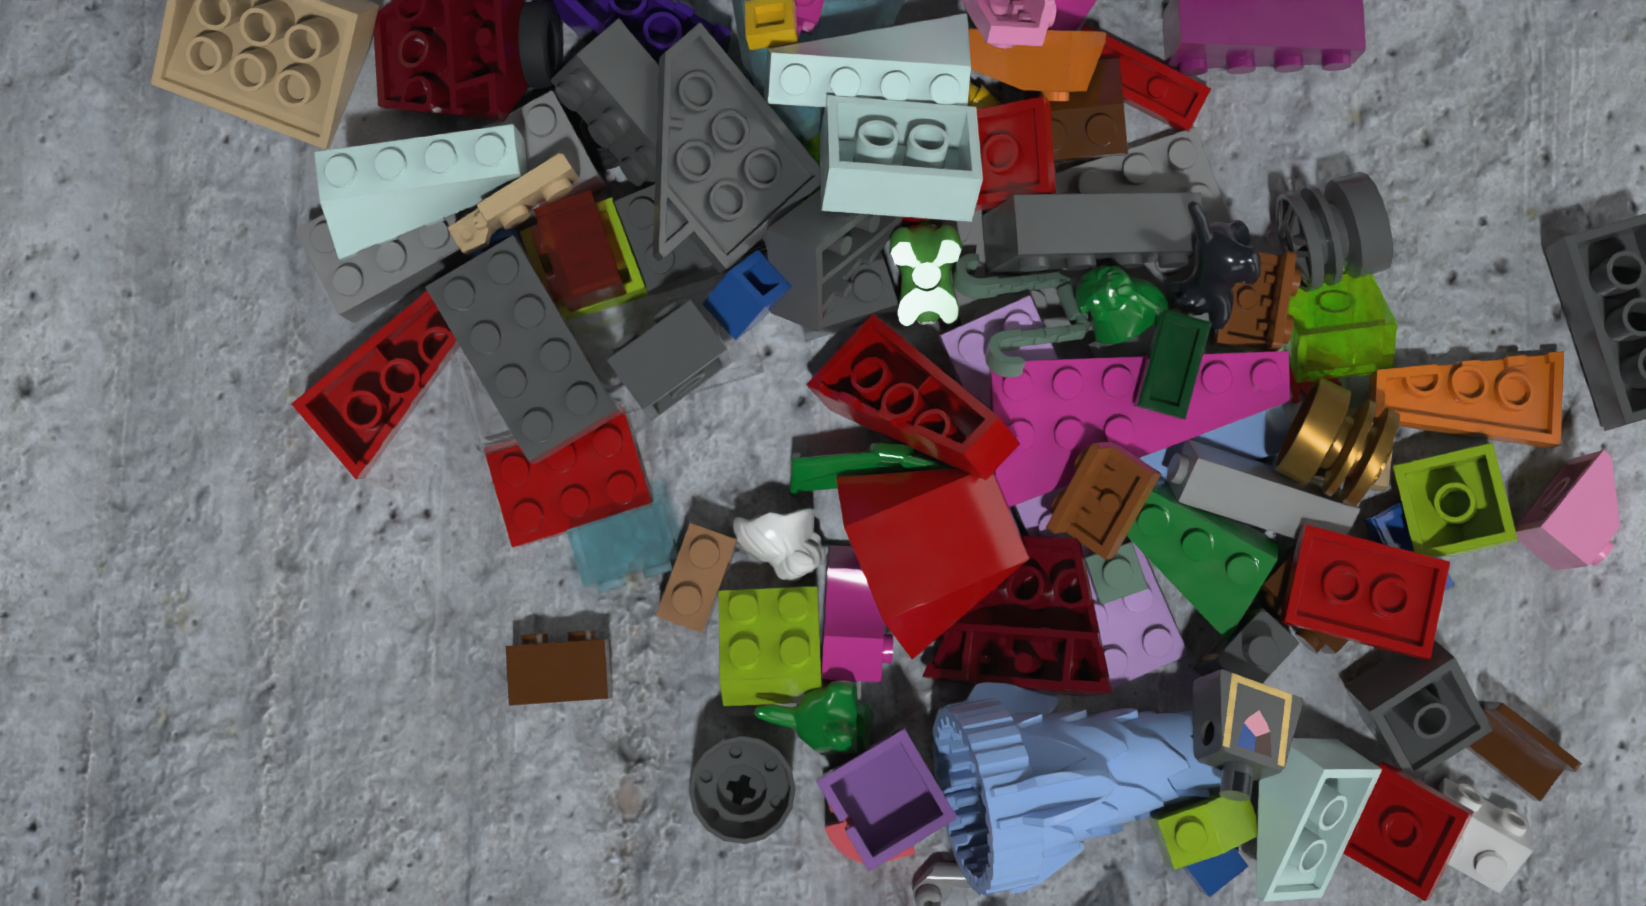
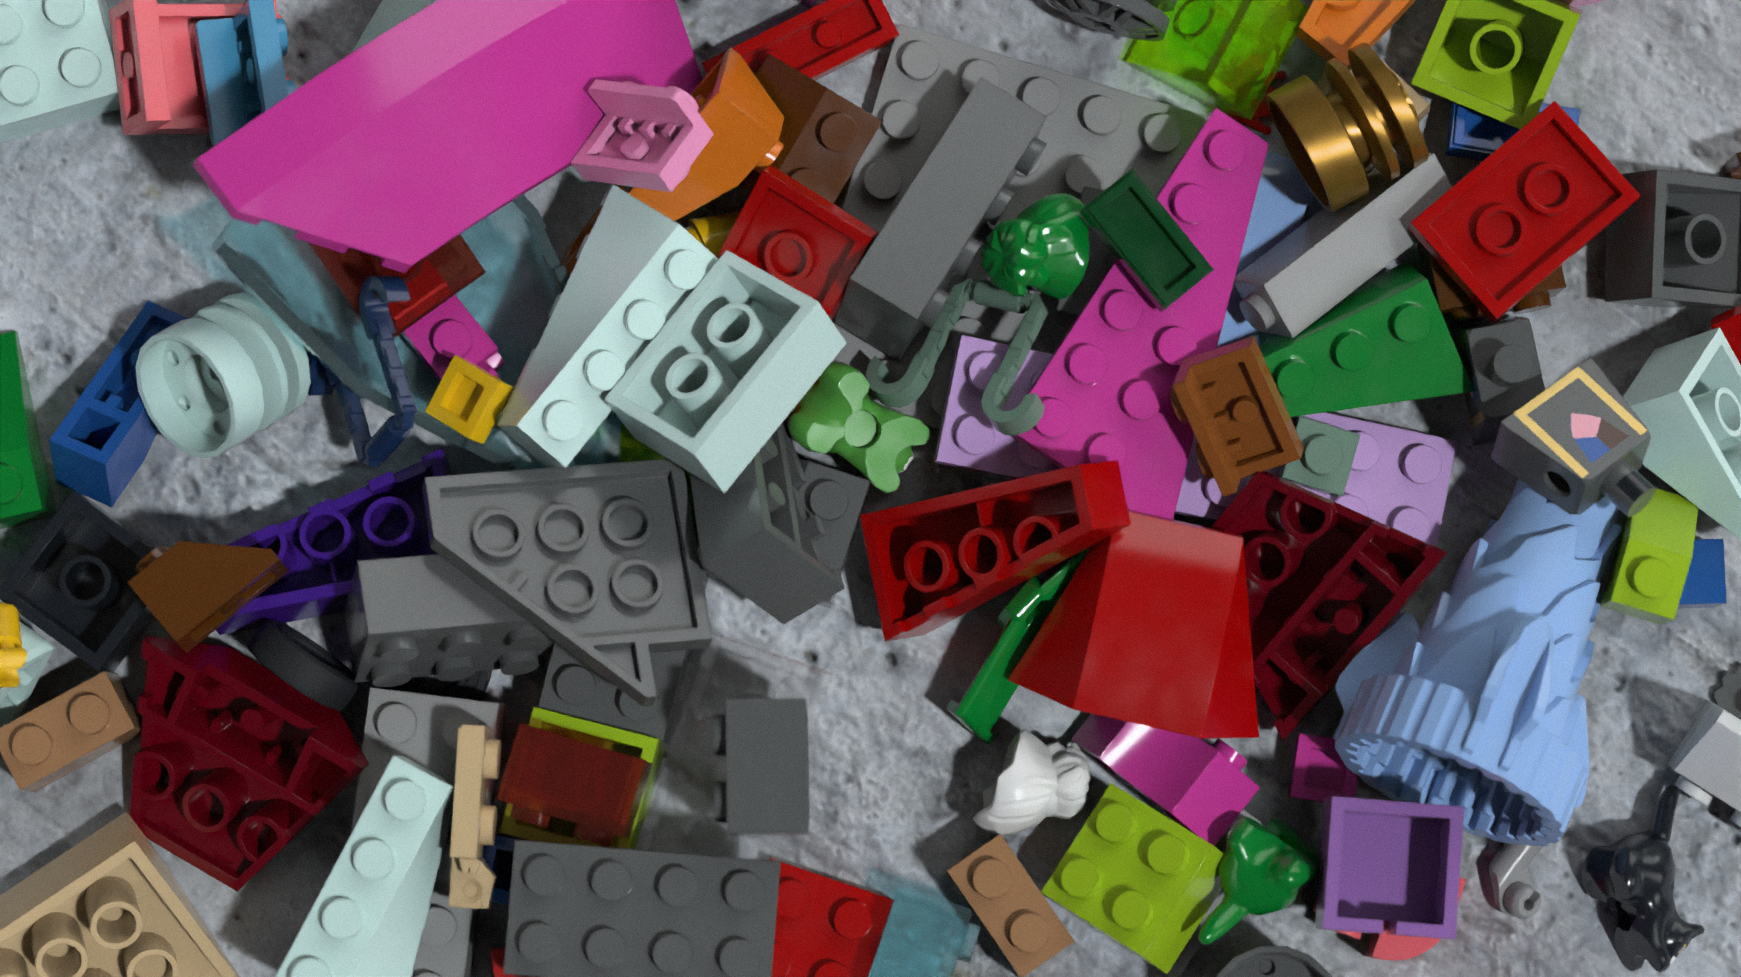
camera: 55 degrees left, 0 degrees up
blue brick [702,250,792,340] -> none
black animal [1168,201,1261,329] -> none
dark orange bracket [1212,251,1301,352] -> none
none -> dark pink plate [1288,733,1358,803]

